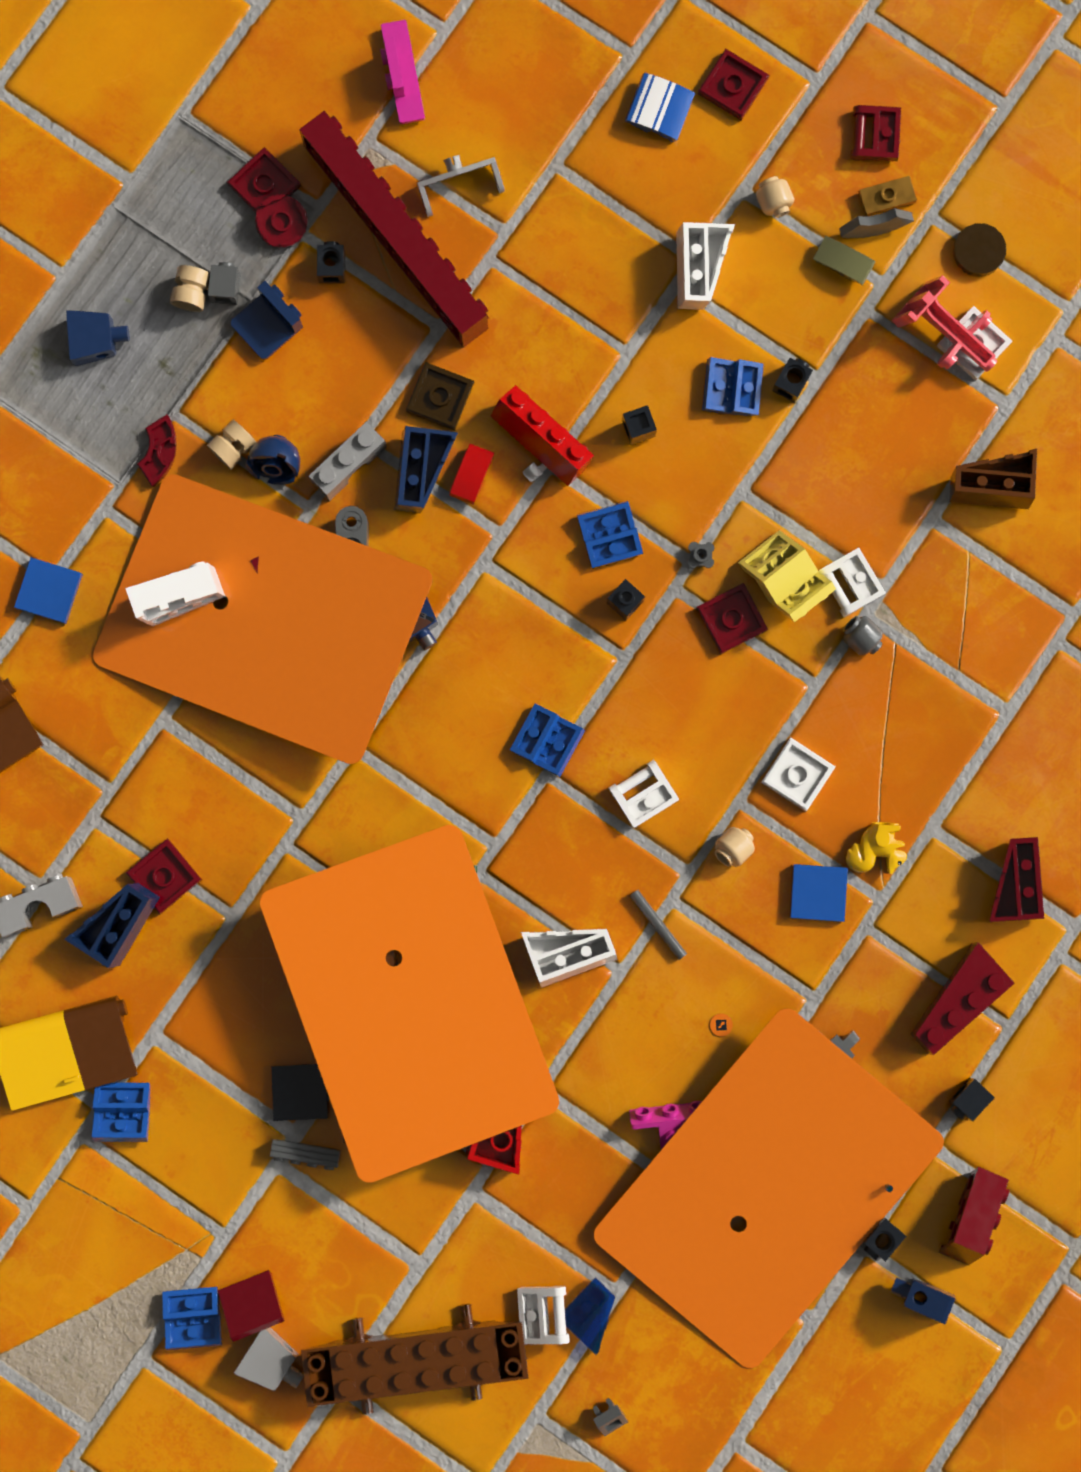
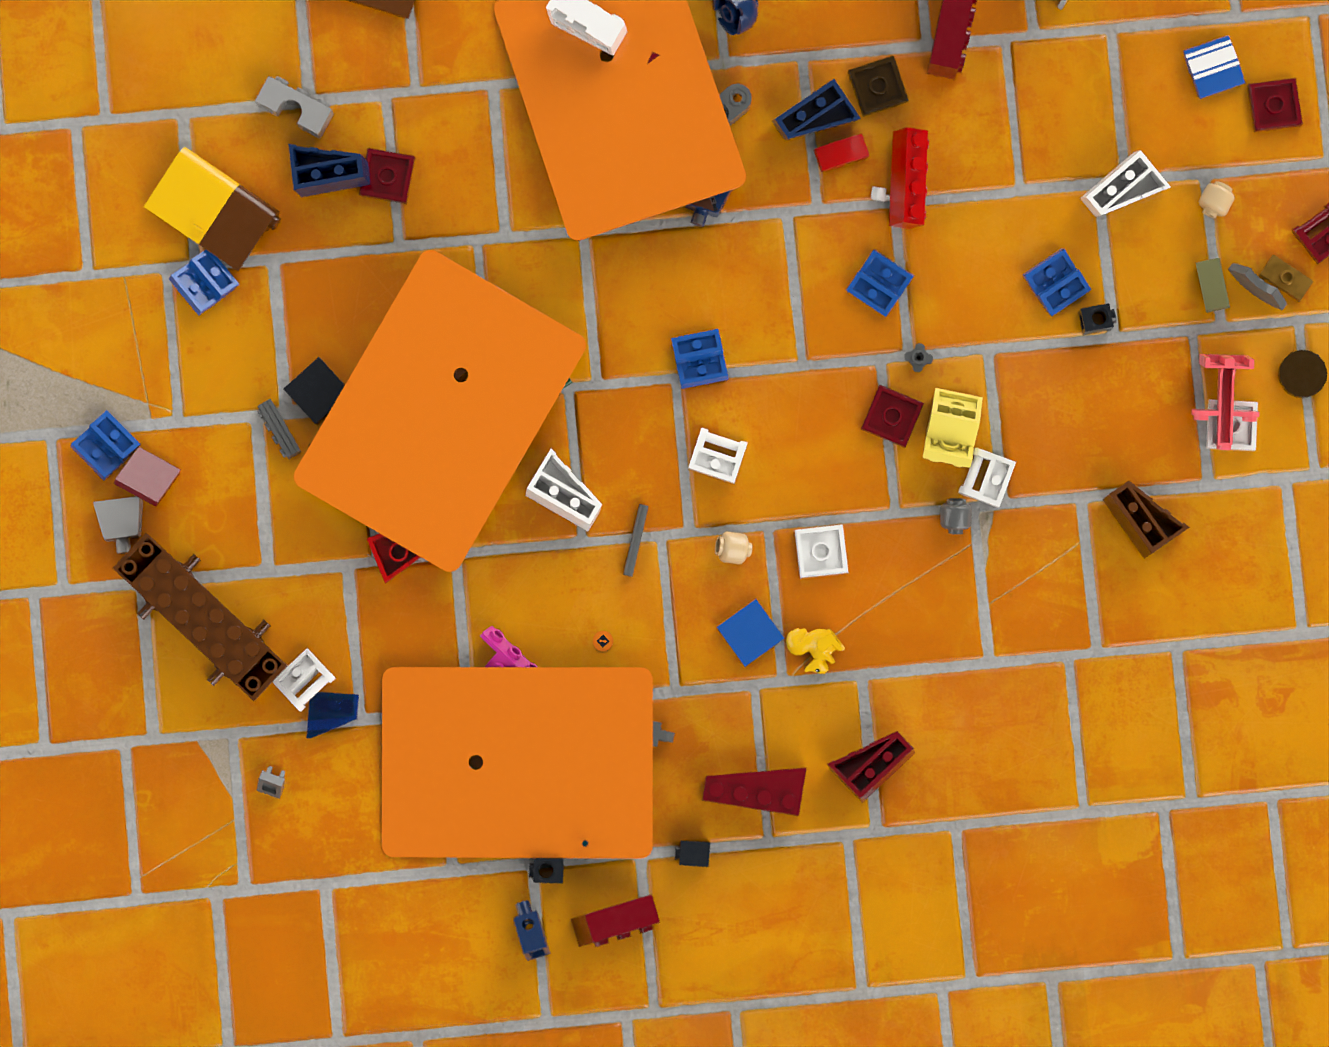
camera: 50 degrees right, 0 degrees up
light grey arch [309,421,387,501] -> none
black brick [607,579,645,621] -> none
black brick [622,405,657,445] -> none

